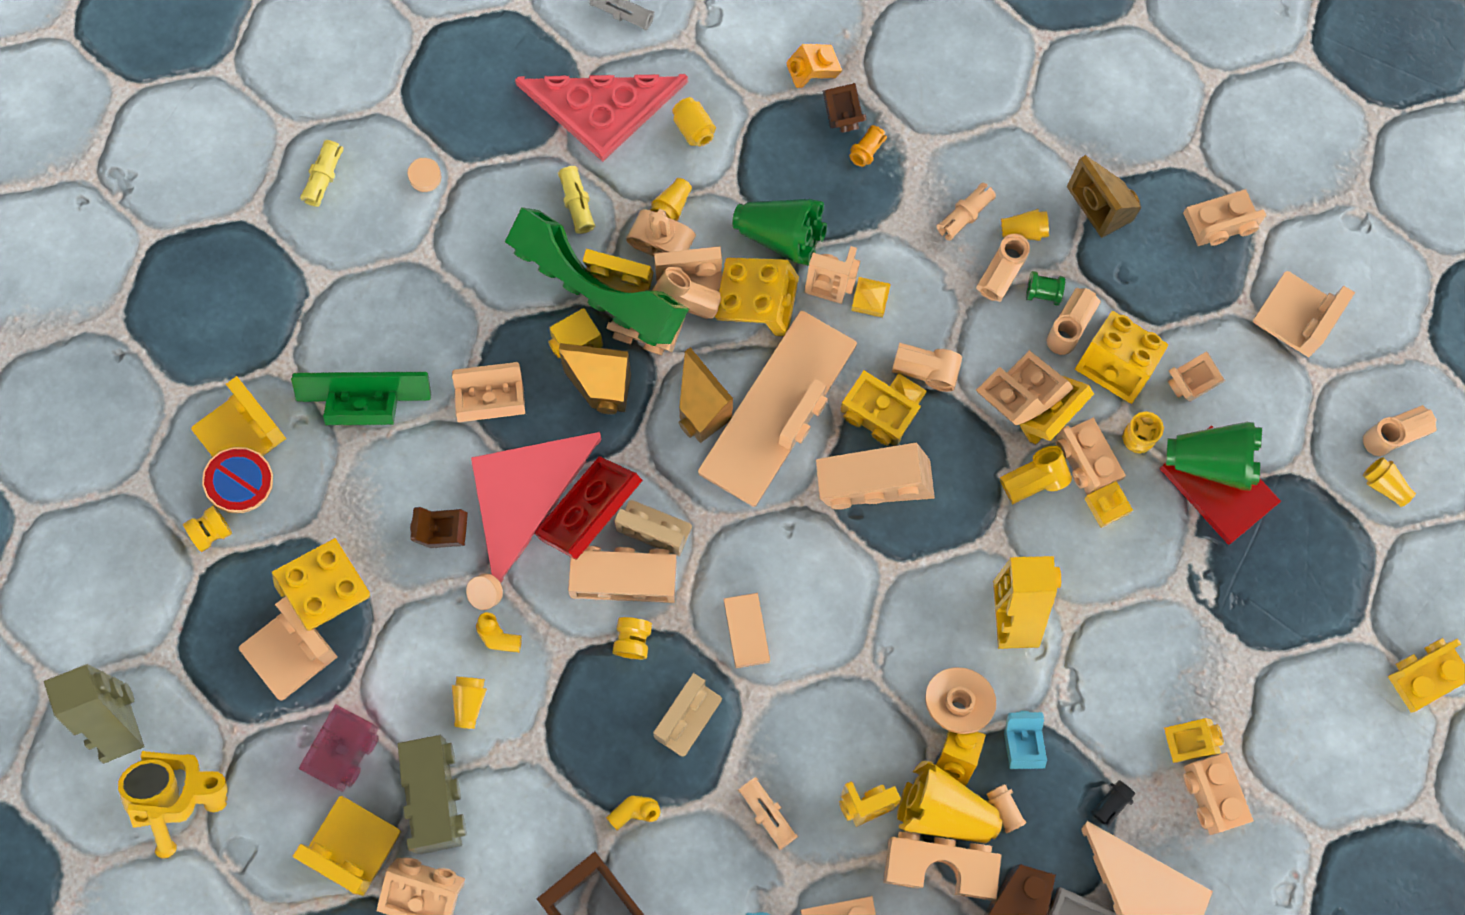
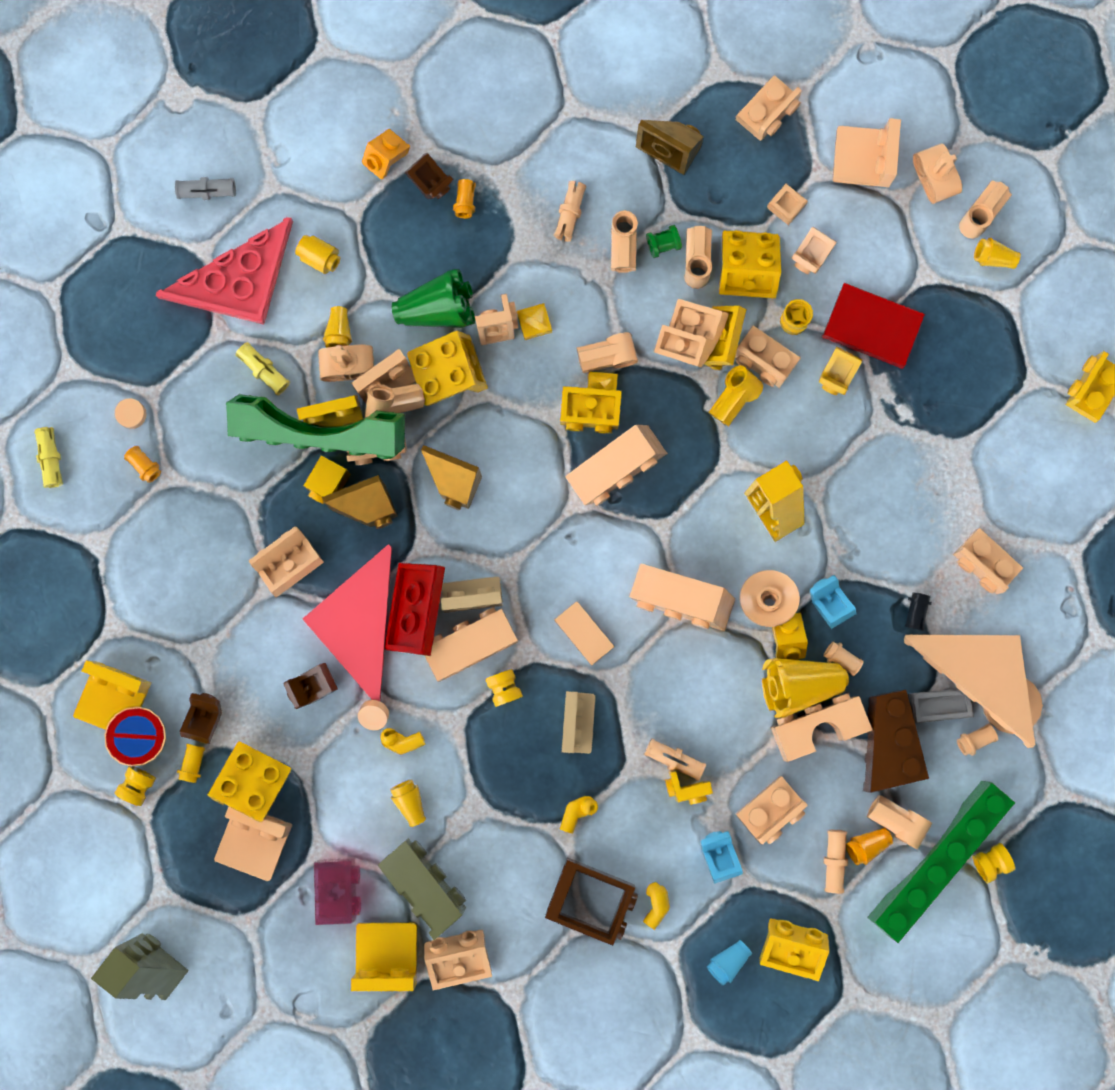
camera: 25 degrees left, 10 degrees up
yellow piece [118,751,228,858] -> none
green bracket [291,372,432,425] -> none
light nougat bracket [698,311,857,507] -> none
yellow bracket [838,781,901,827] -> none
yellow cone [1001,208,1049,241] -> none
yellow tile [1084,481,1133,528] -> none
yellow bracket [1164,718,1224,763] -> none
green cone [1166,421,1262,490] -> none
none -> light orange pin [124,445,161,483]
none -> yellow pin [177,744,205,783]
none -> reddish brown bracket [180,693,222,744]
none -> light nougat wedge [629,563,736,632]
none -> yellow bracket [665,771,713,805]
none -> light nougat tile [767,184,808,226]
none -> yellow bracket [819,346,862,396]
none -> light nougat beam [913,143,962,204]

